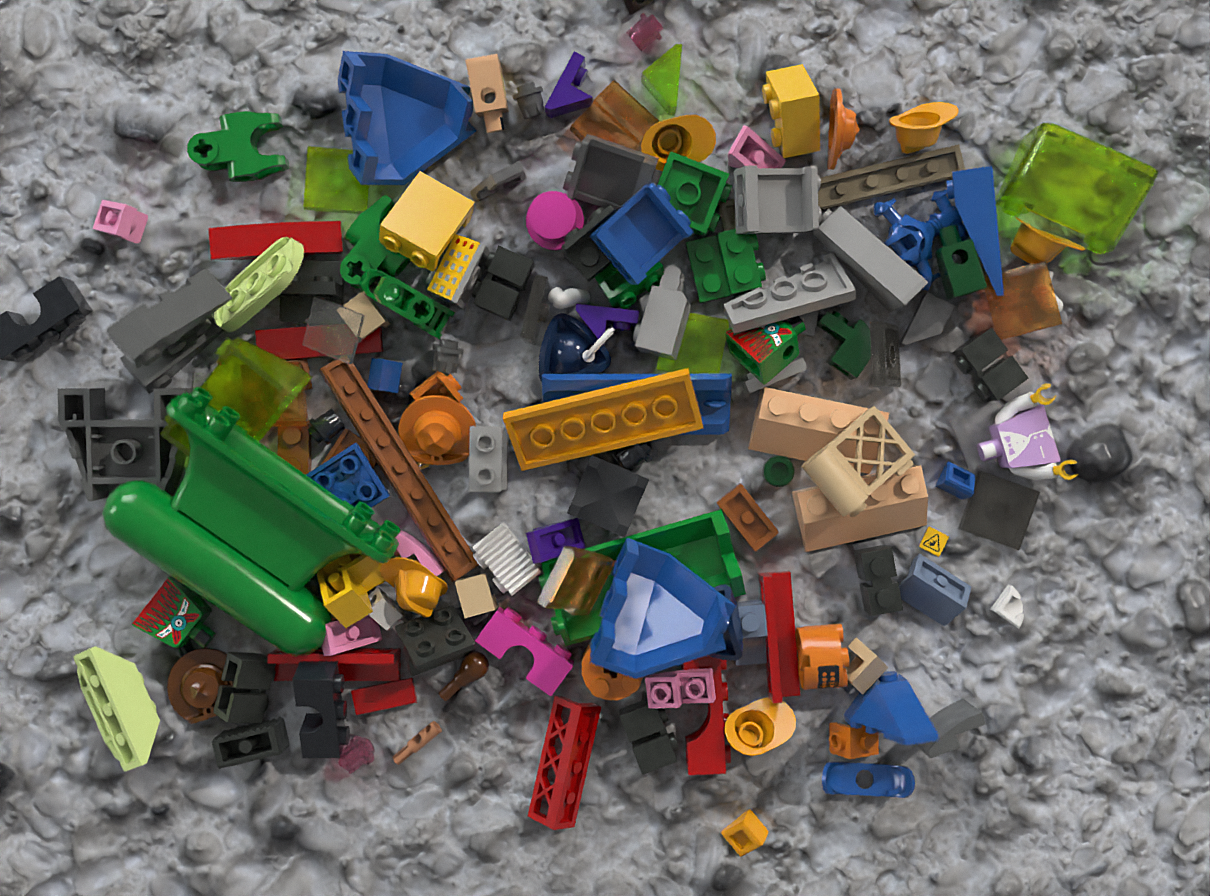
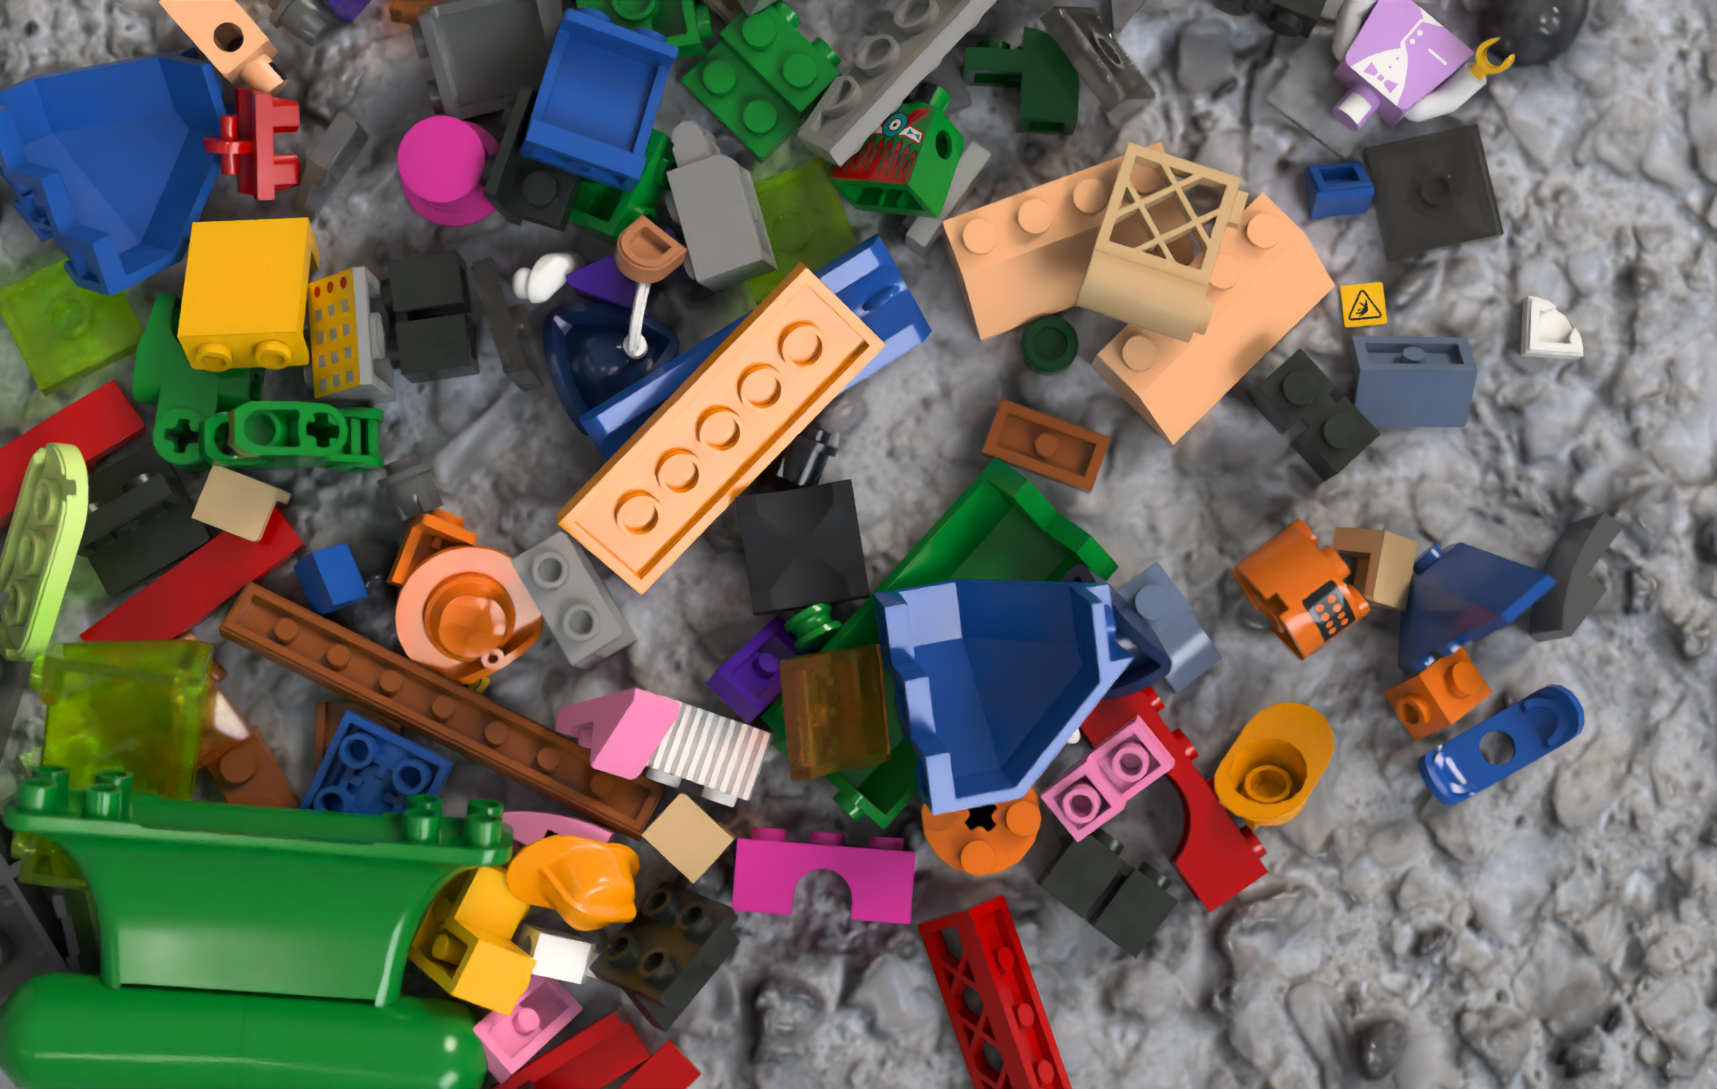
camera: 30 degrees left, 5 degrees down
clear piece [303,296,365,365] -> none
black hose [307,409,345,445] -> none
reddish brown piece [438,652,489,701] -> none
light orange slope [721,809,768,857] -> none
red fence [758,571,801,703] -> none
none -> red hips [203,88,301,200]
none -> bright pink slope [555,687,680,780]
none -> nougat tile [614,215,687,283]
none -> green bush [784,603,842,653]

